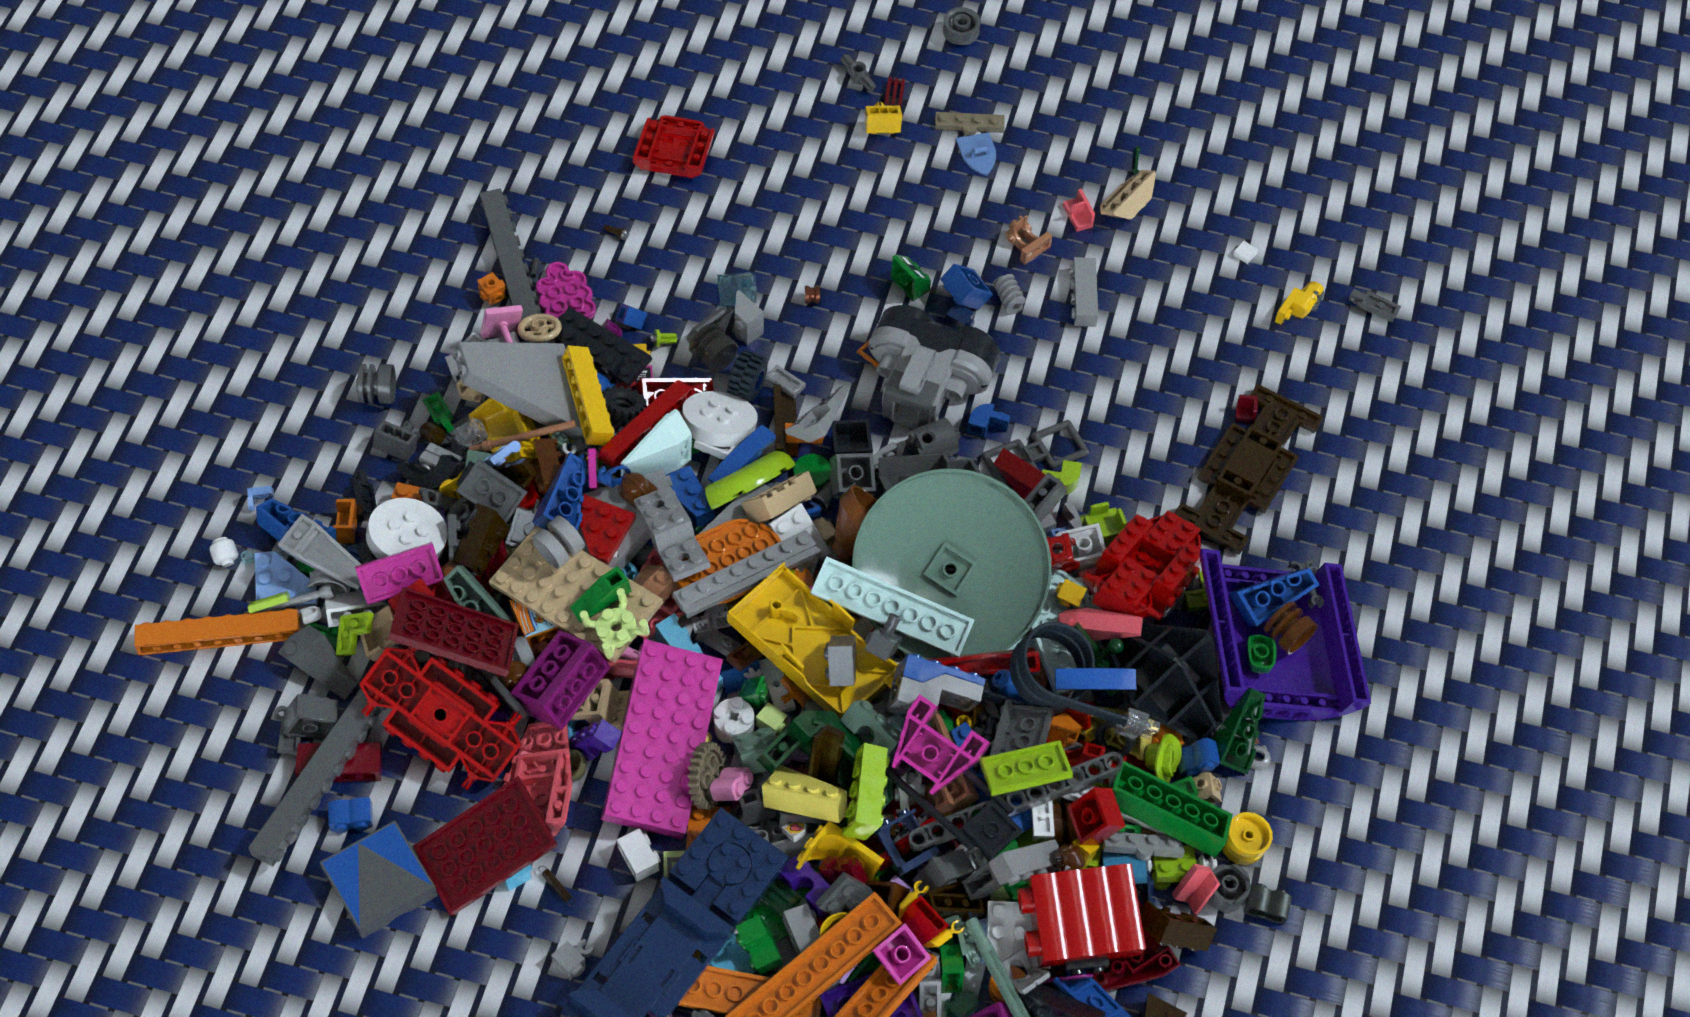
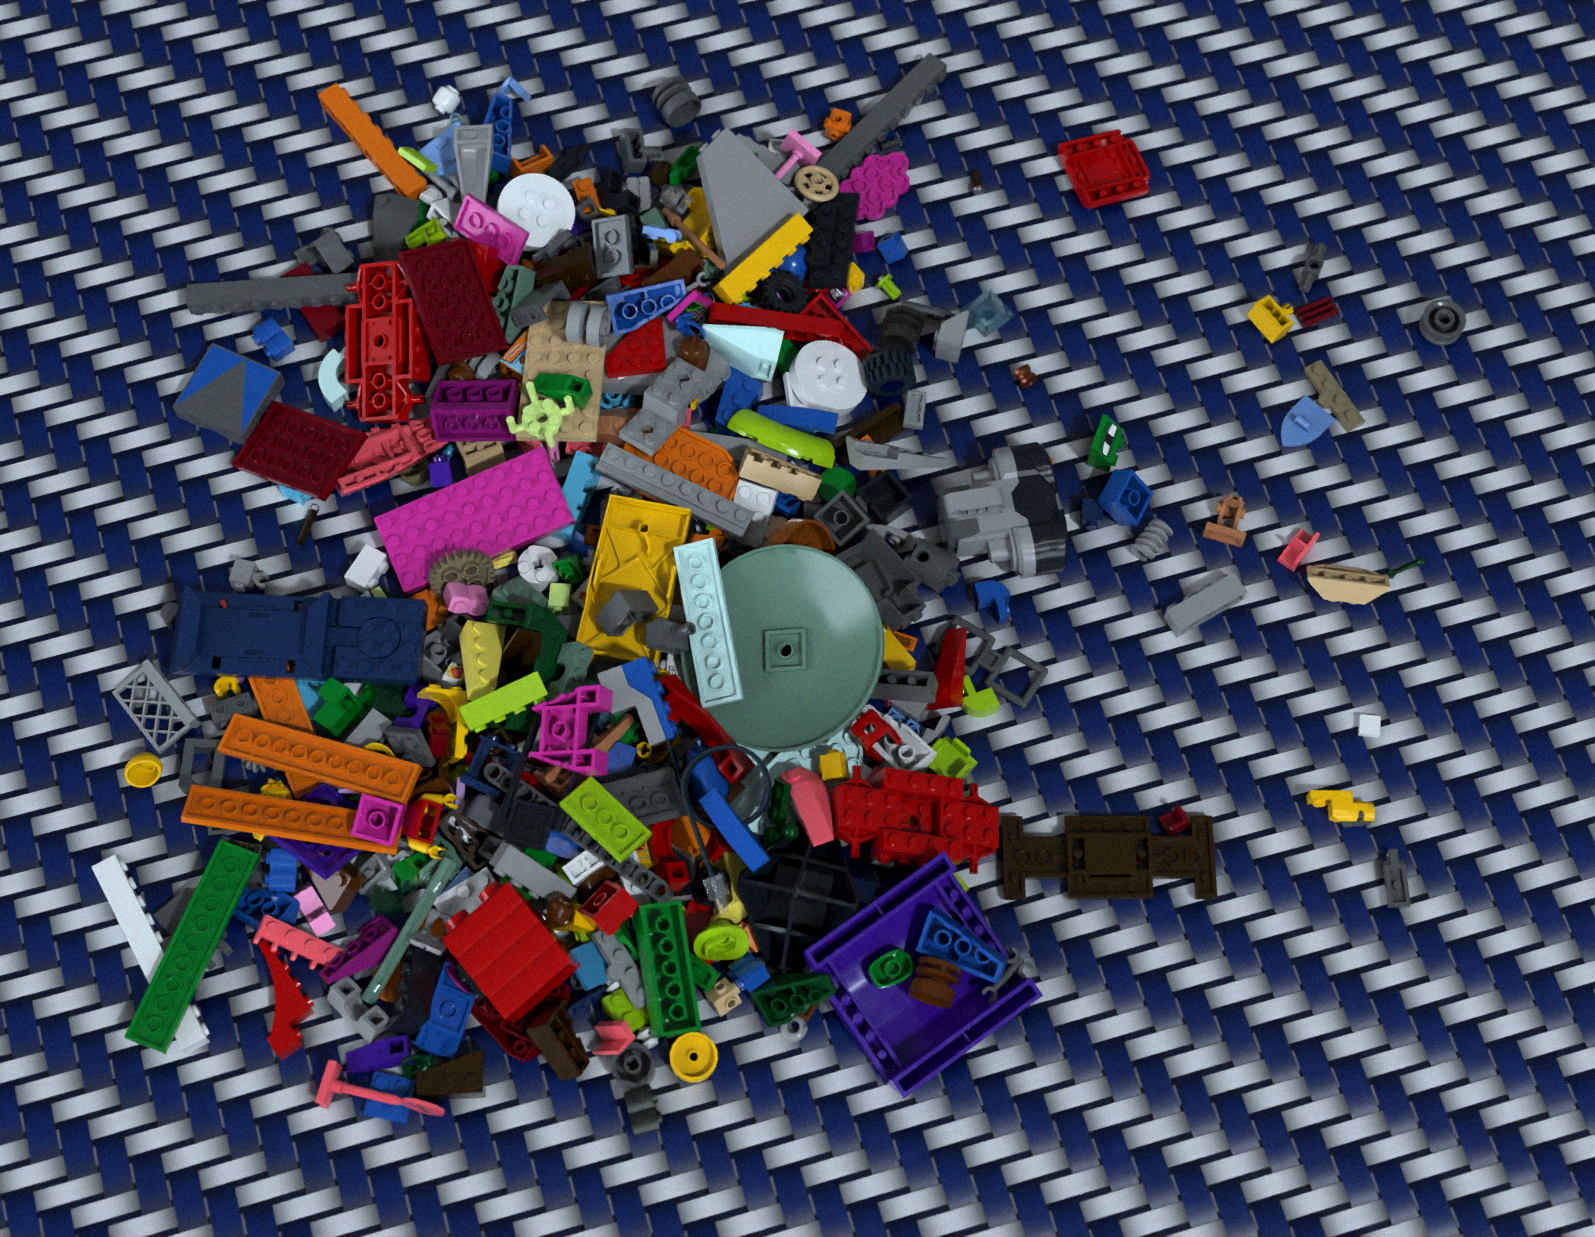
camera: 60 degrees right, 10 degrees up
none -> light aqua arch [318,347,350,412]
none -> dark grey panel [510,280,572,328]

